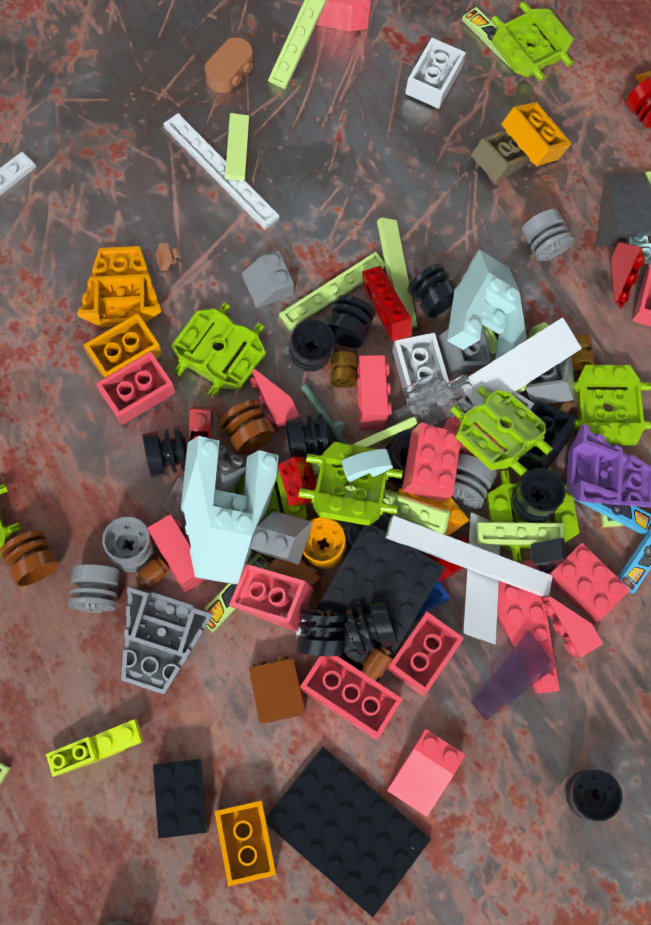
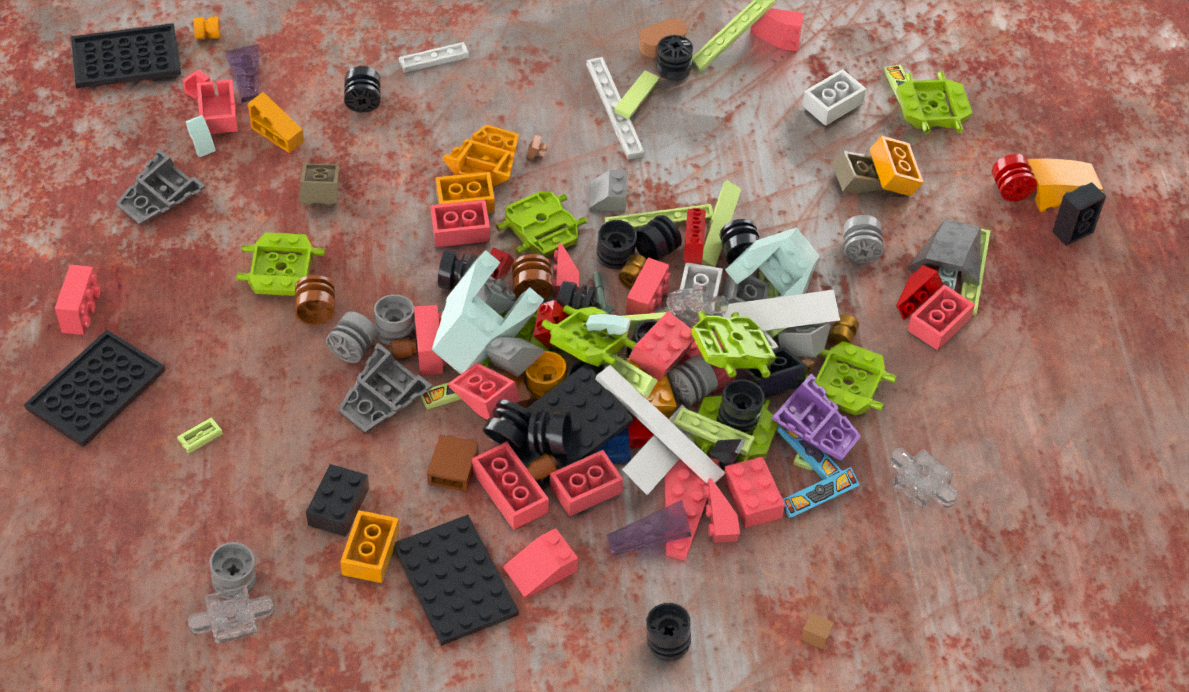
camera: 30 degrees right, 20 degrees down
neon yellow slope [46,720,144,777] -> none
none -> black wheel [656,35,693,81]

